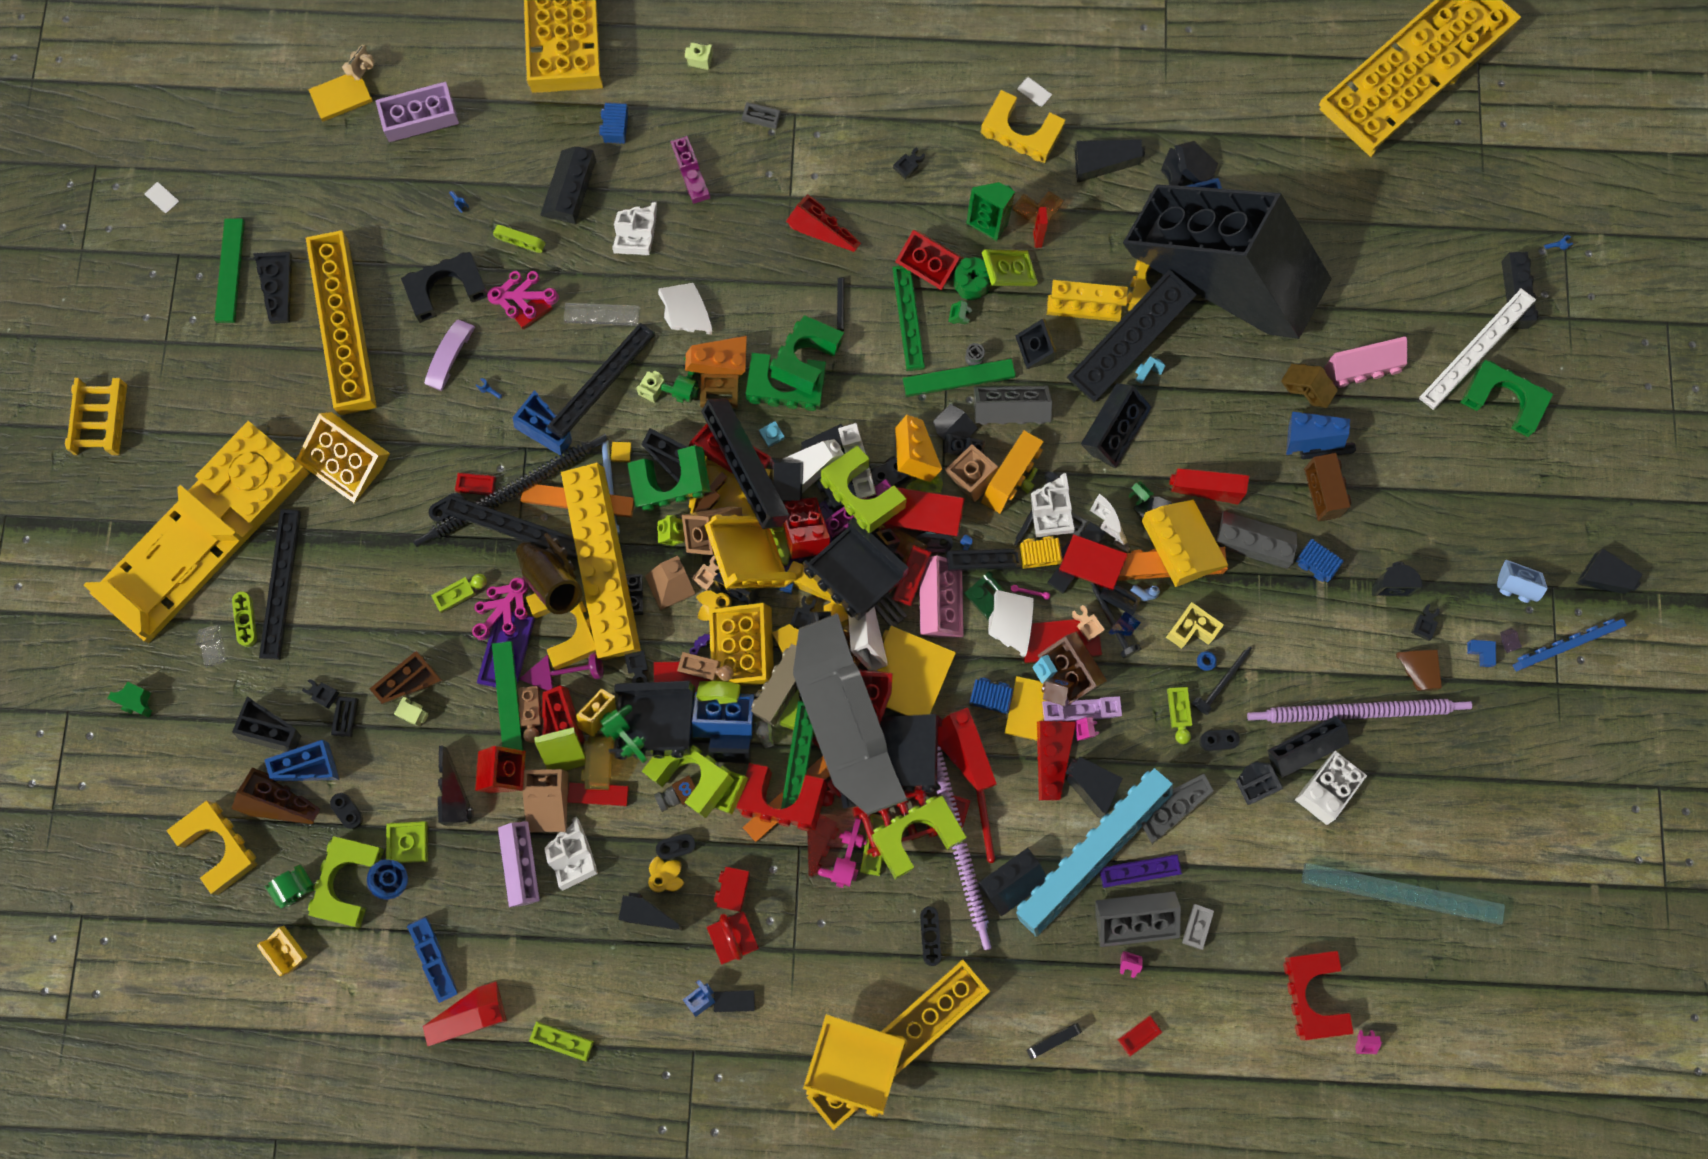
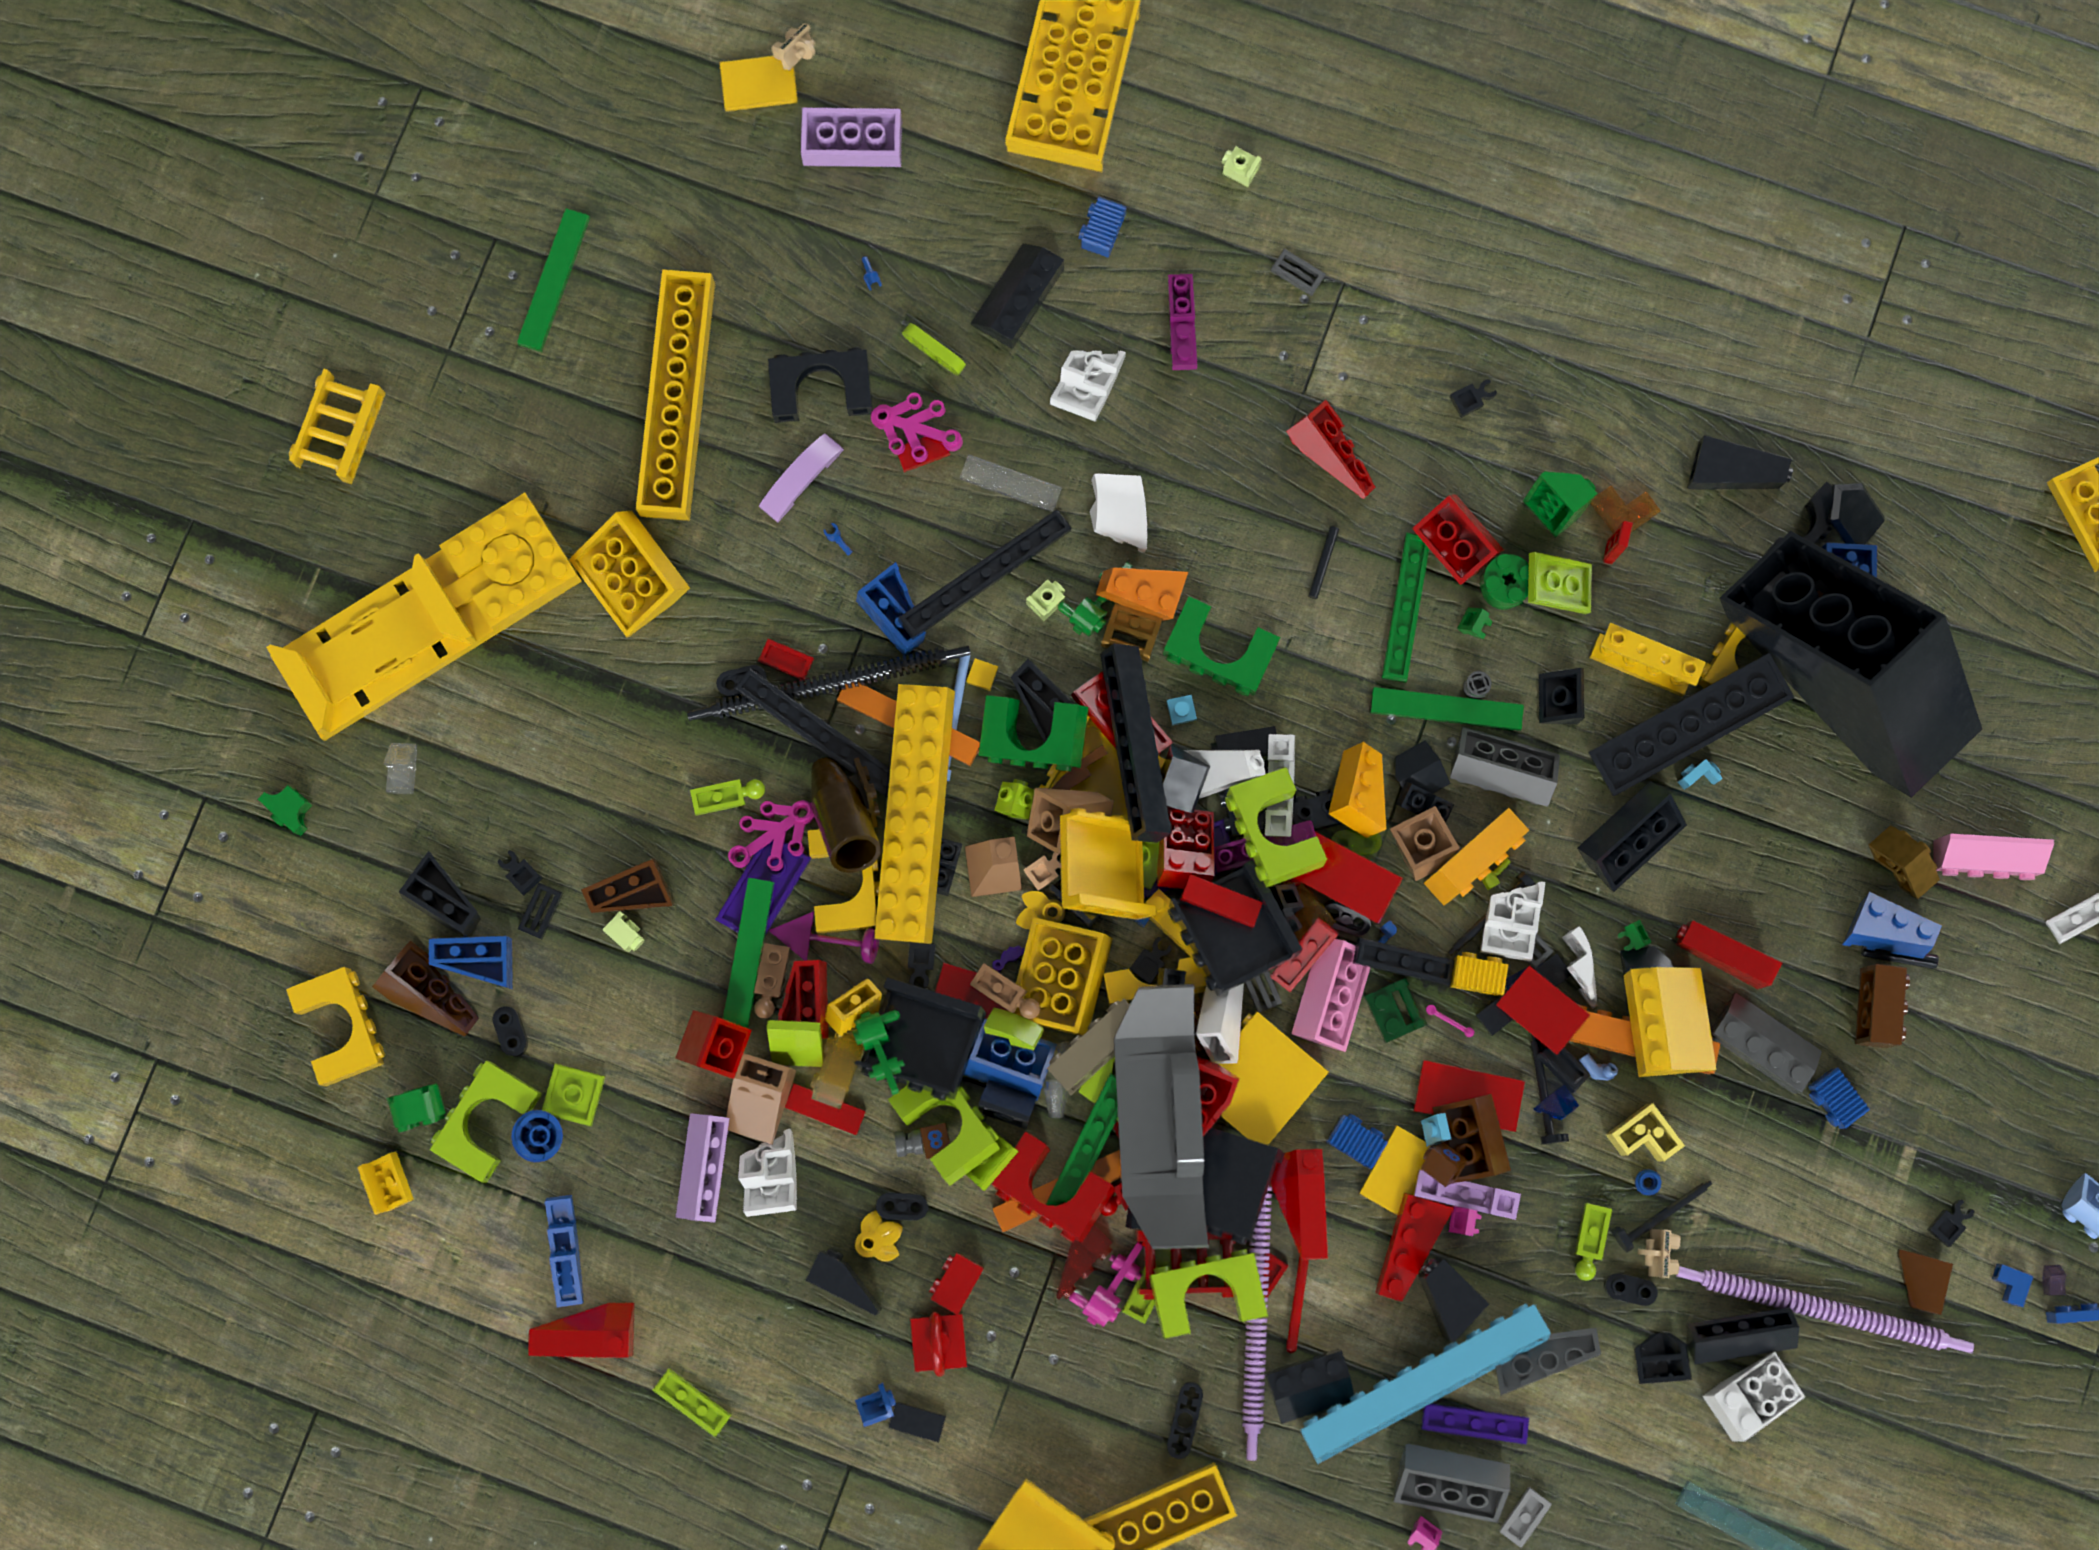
camera: 20 degrees right, 5 degrees up
white sticker [145,182,179,213] -> none
lime beam [232,592,257,647] -> none
black wing [253,252,292,324] -> none
black tile [259,509,301,660] -> none
black wedge [437,745,474,827] -> none
green arch [770,315,844,395] -> none
yellow arch [981,90,1066,163] -> none
white slope [988,590,1033,657] -> none
white sticker [1017,77,1052,107] -> none
light nougat plate [1072,605,1105,642] -> none
black brick [1372,562,1422,596] -> none
none -> red tile [1180,874,1262,928]
none -> tan hips [1638,1229,1680,1278]

